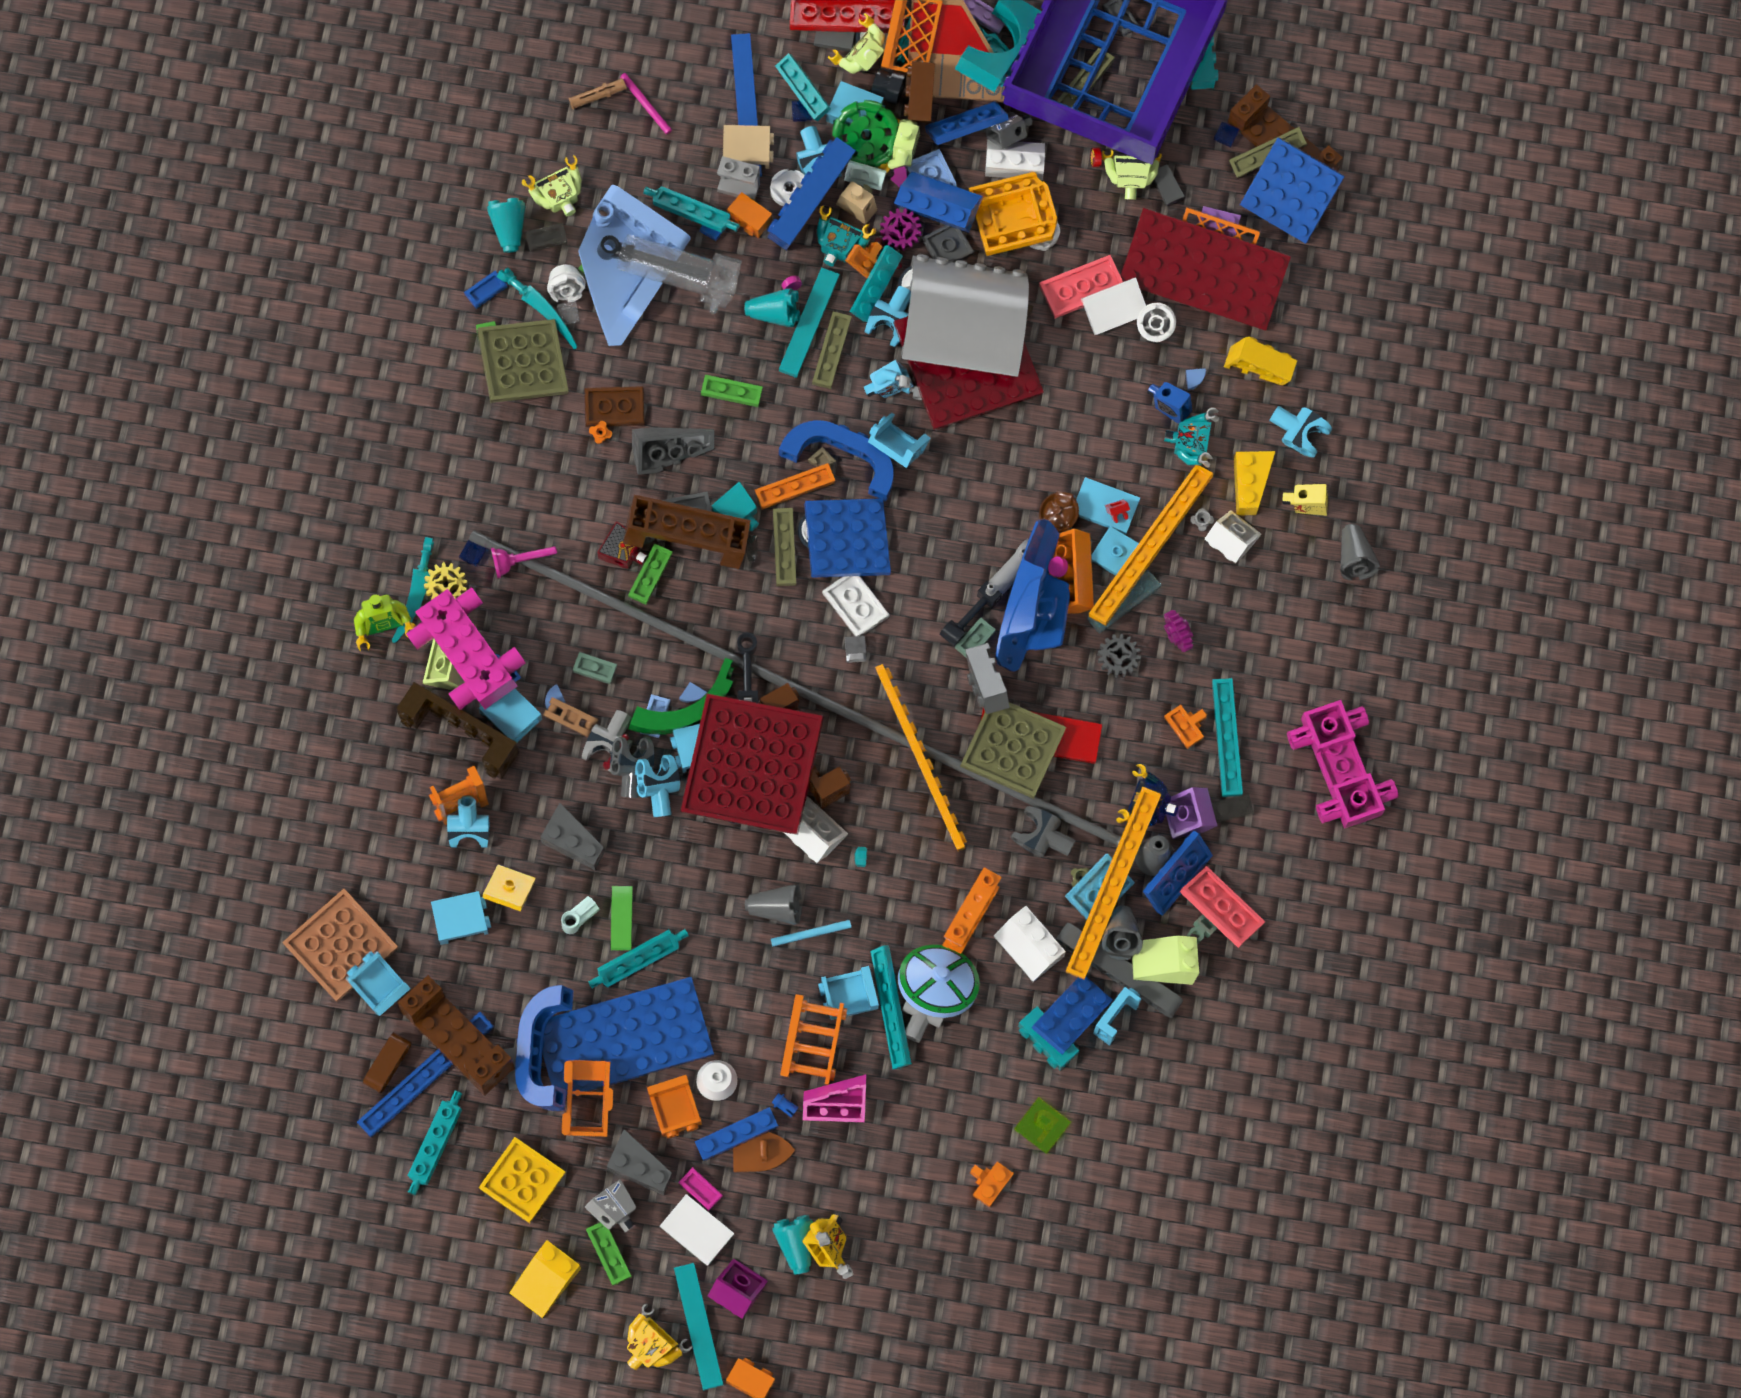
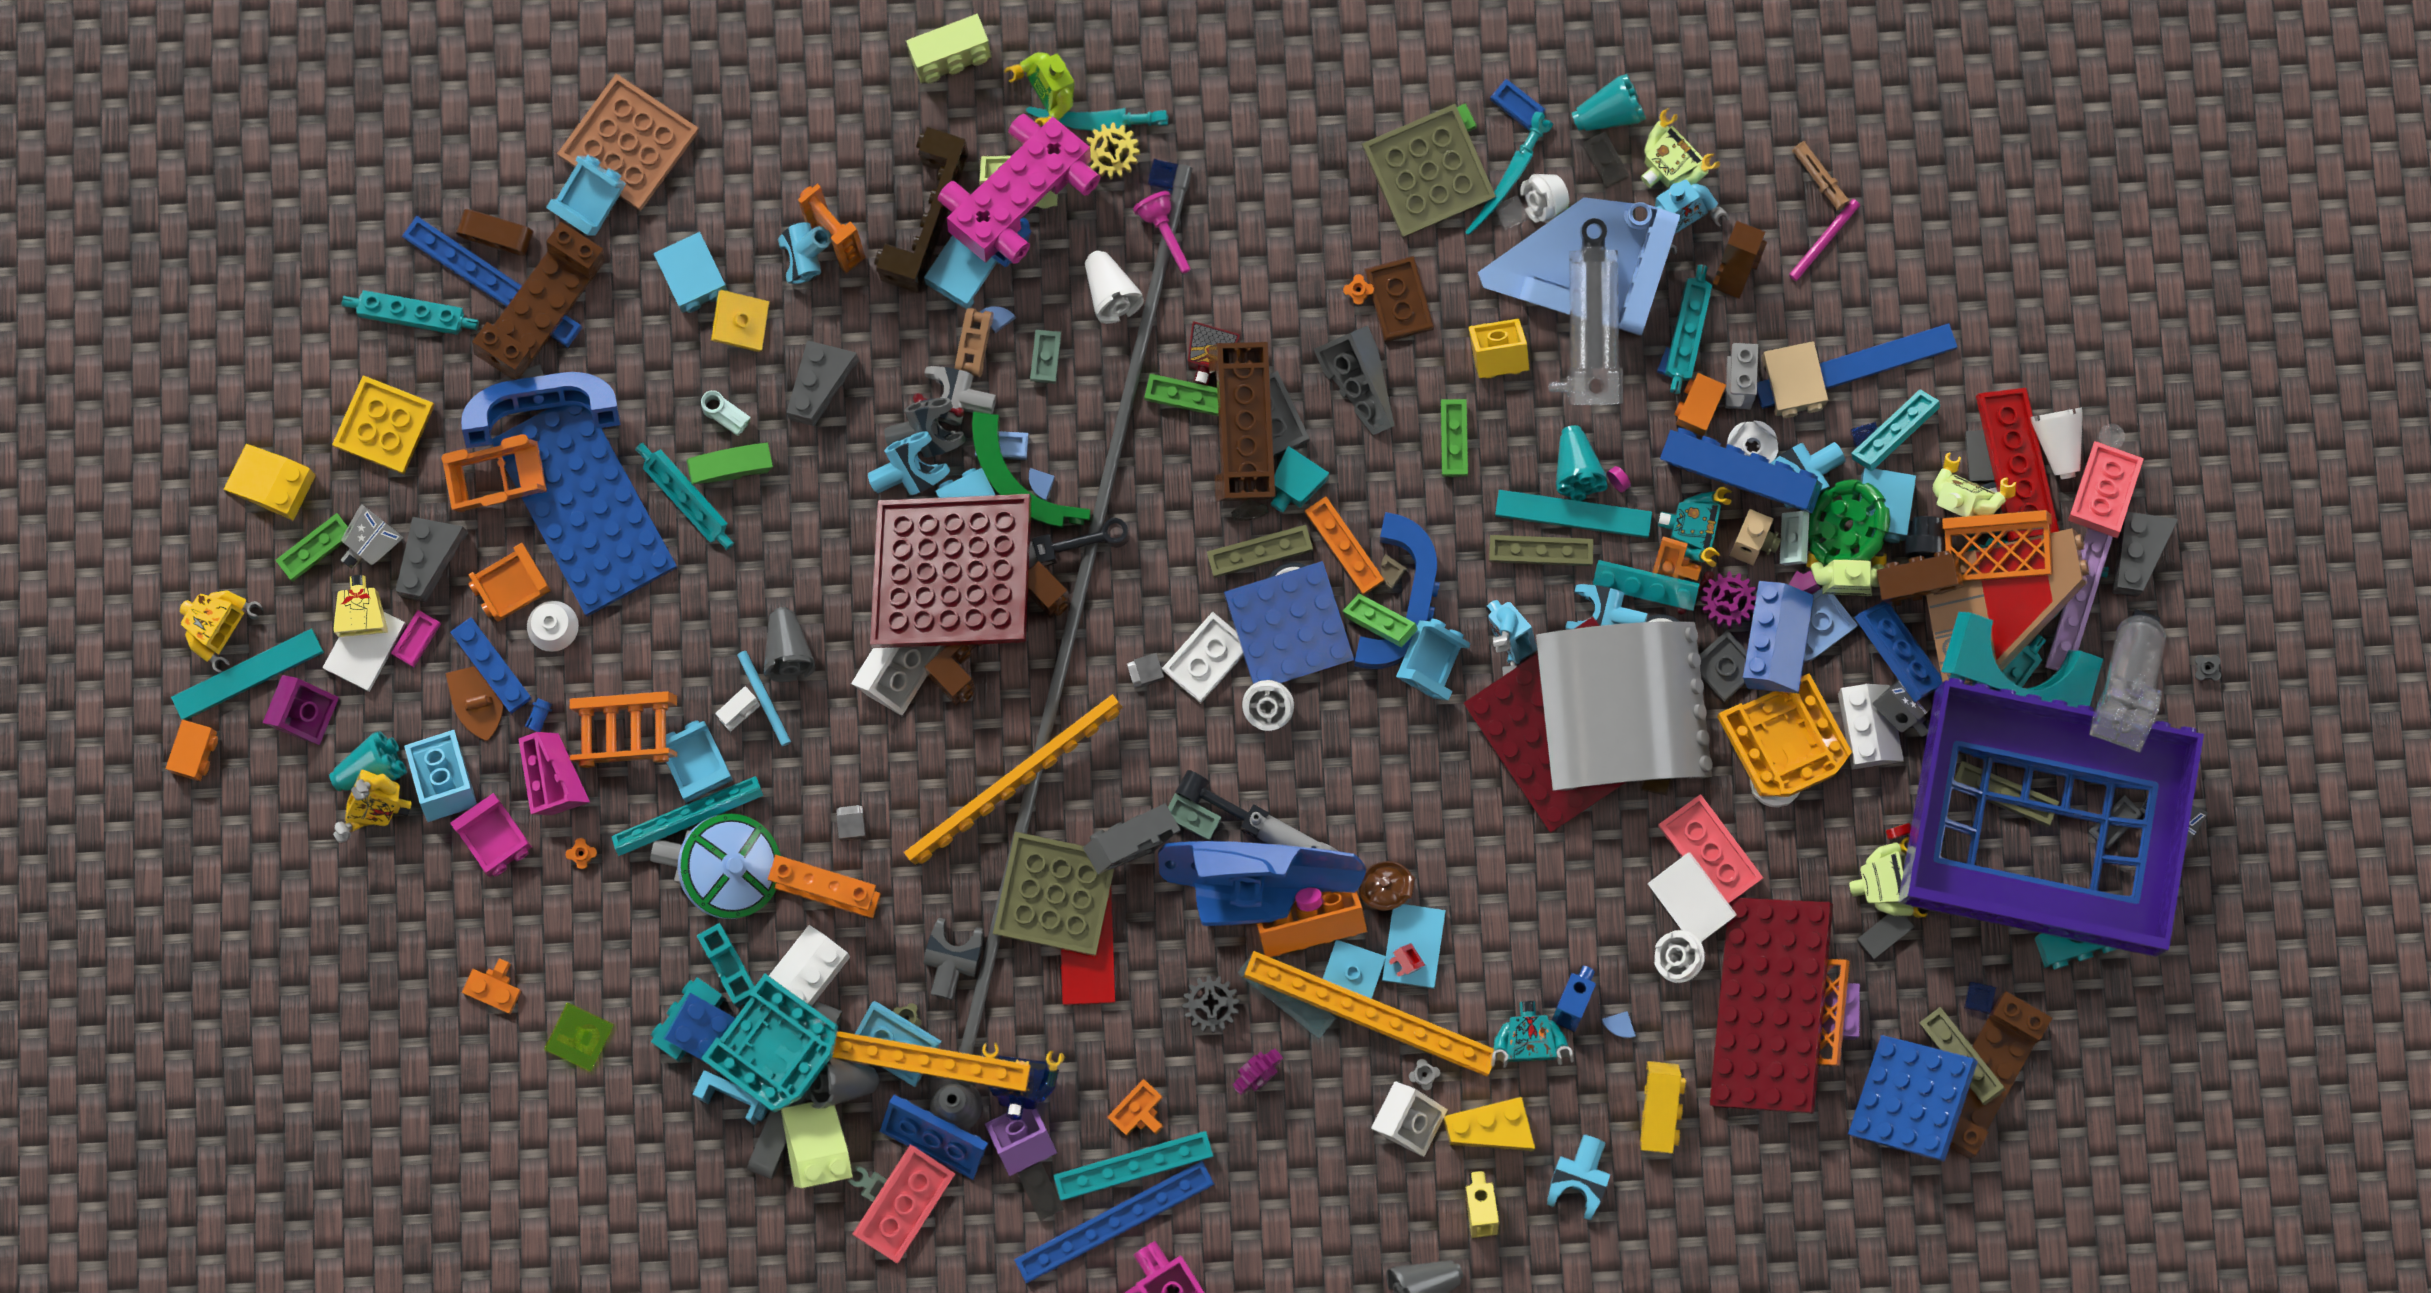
camera: 85 degrees right, 5 degrees up
teal tile [854,847,867,867] -> none
none -> light yellow torso [334,575,388,637]
none -> medium azure slope [404,730,477,822]
none -> dark pink panel [451,793,532,877]
none -> orange plate [565,838,597,869]
none -> teal arch [696,923,755,1008]
none -> teal wedge [701,973,838,1113]
none -> white brick [715,686,760,732]
none -> flat silver piece [836,805,866,841]
none -> yellowish green brick [906,14,991,83]
none -> blue tile [1014,1161,1214,1284]
none -> white cone [1085,251,1144,324]
none -> white cone [1242,680,1294,731]
none -> bright green plate [1342,594,1418,647]
none -> yellow slope [1469,319,1529,378]
none -> medium azure torso [1655,180,1729,259]
none -> reddish brown wedge [1712,221,1767,299]

